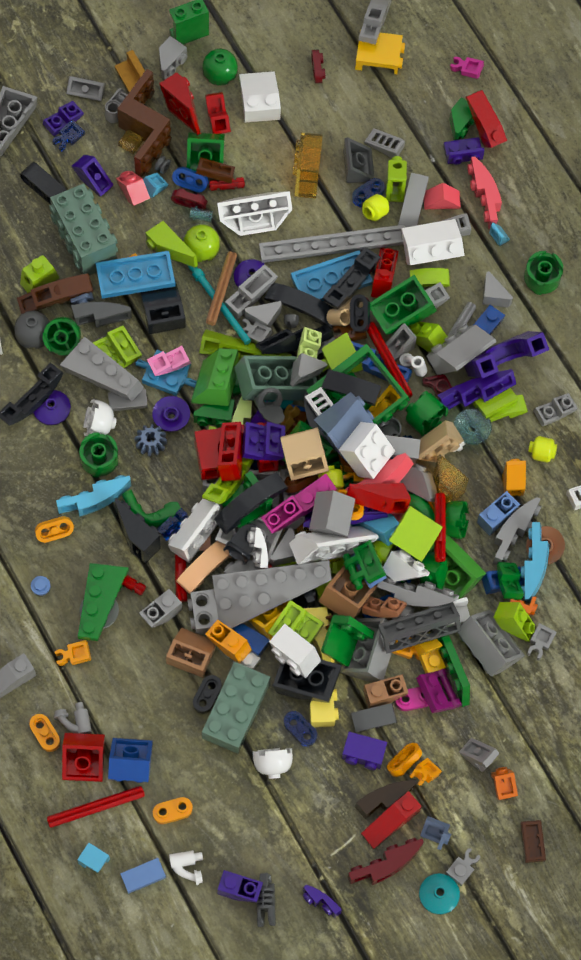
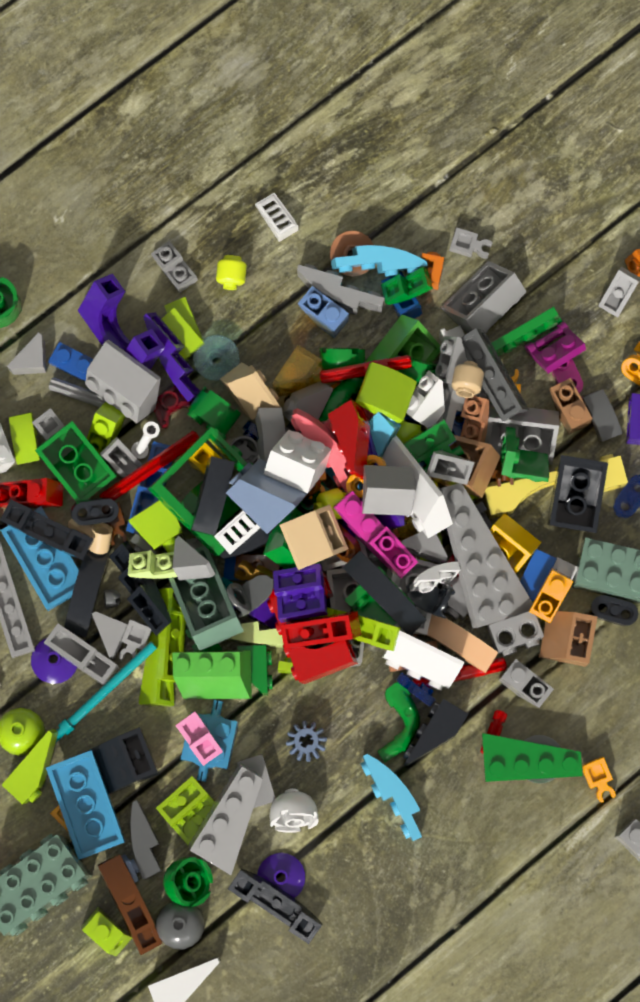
camera: 95 degrees left, 10 degrees up
medium blue plate [31,576,50,595] -> none
light orange plate [35,516,74,543] -> none
green brick [79,433,119,477] -> none
dark purple dish [152,396,190,432] -> none
medium nougat axle [206,251,237,326] -> none
lime slope [268,600,324,644] -> none
white brick [269,624,321,678] -> none
yellow slope [414,632,446,674] -> none
lime slope [493,602,536,642] -> none
light orange slope [502,459,526,496] -> none
none -> light grey slope [426,450,475,485]
none -> tan head [451,361,484,398]

